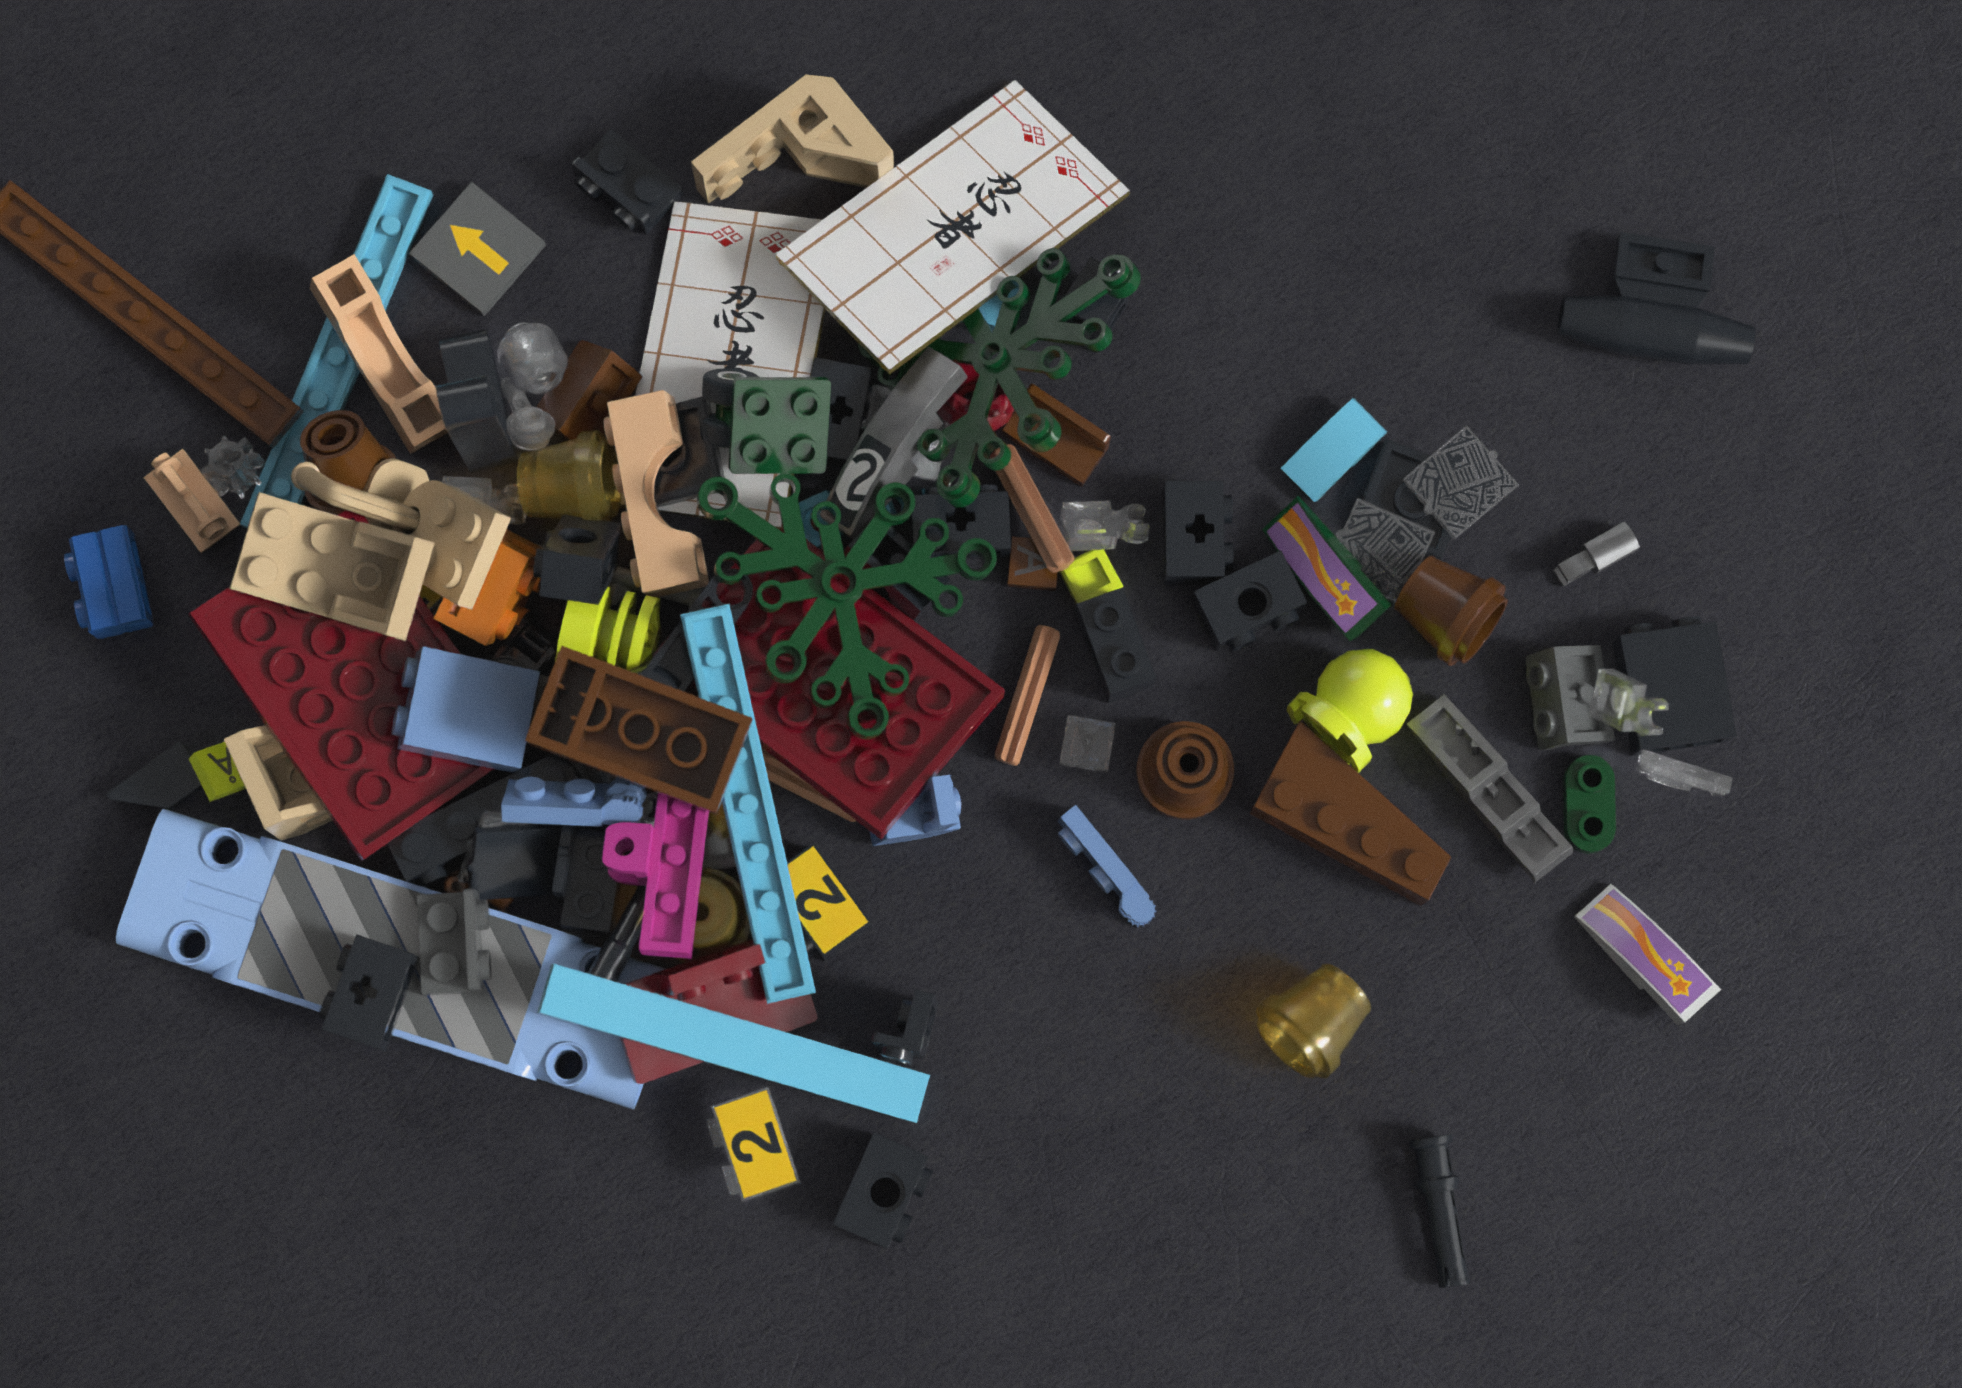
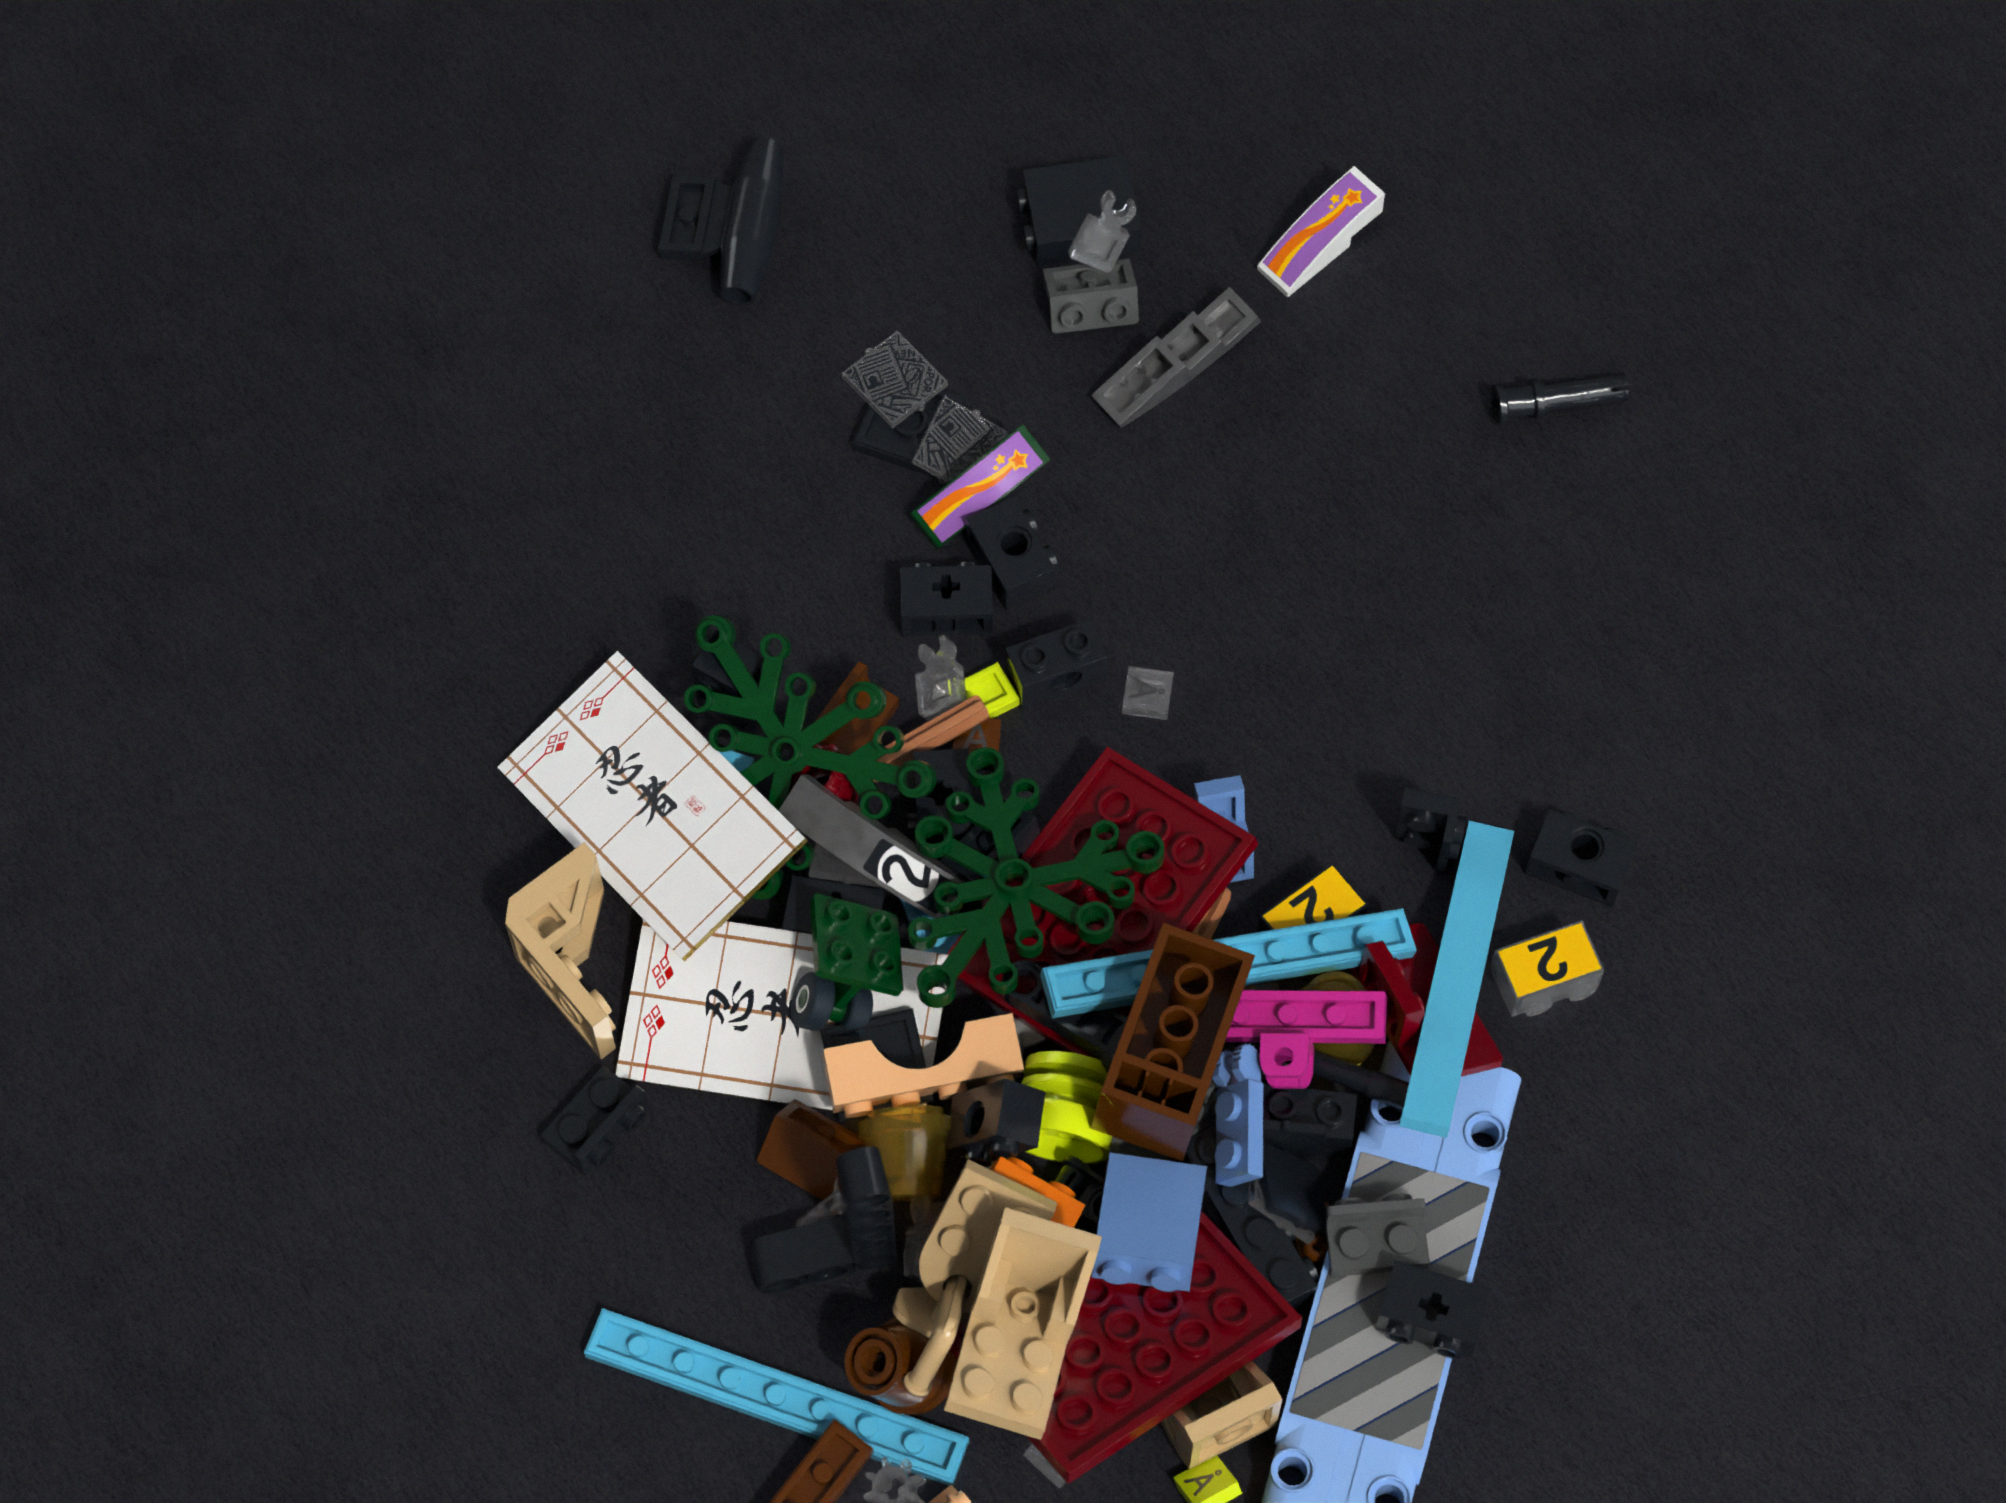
camera: 85 degrees left, 15 degrees down
light nougat arch [310,254,448,454] -> none
dark grey tile [409,182,546,316] -> none
clear head [497,322,568,395] -> none
nougat axle [995,625,1060,766] -> none
medium blue hinge [1058,805,1157,928] -> none
reddish brown piece [1136,721,1234,820] -> none
reddish brown wedge [1249,721,1451,906] -> none
clear yellow piece [1256,964,1371,1079] -> none
medium azure slope [1281,398,1387,502] -> none
neon yellow tile [1287,649,1413,773] -> none
reddish brown piece [1394,555,1508,666] -> none
flat silver bar [1553,522,1640,587] -> none
dark green plate [1563,755,1616,854] -> none
clear tile [1636,750,1733,796] -> none

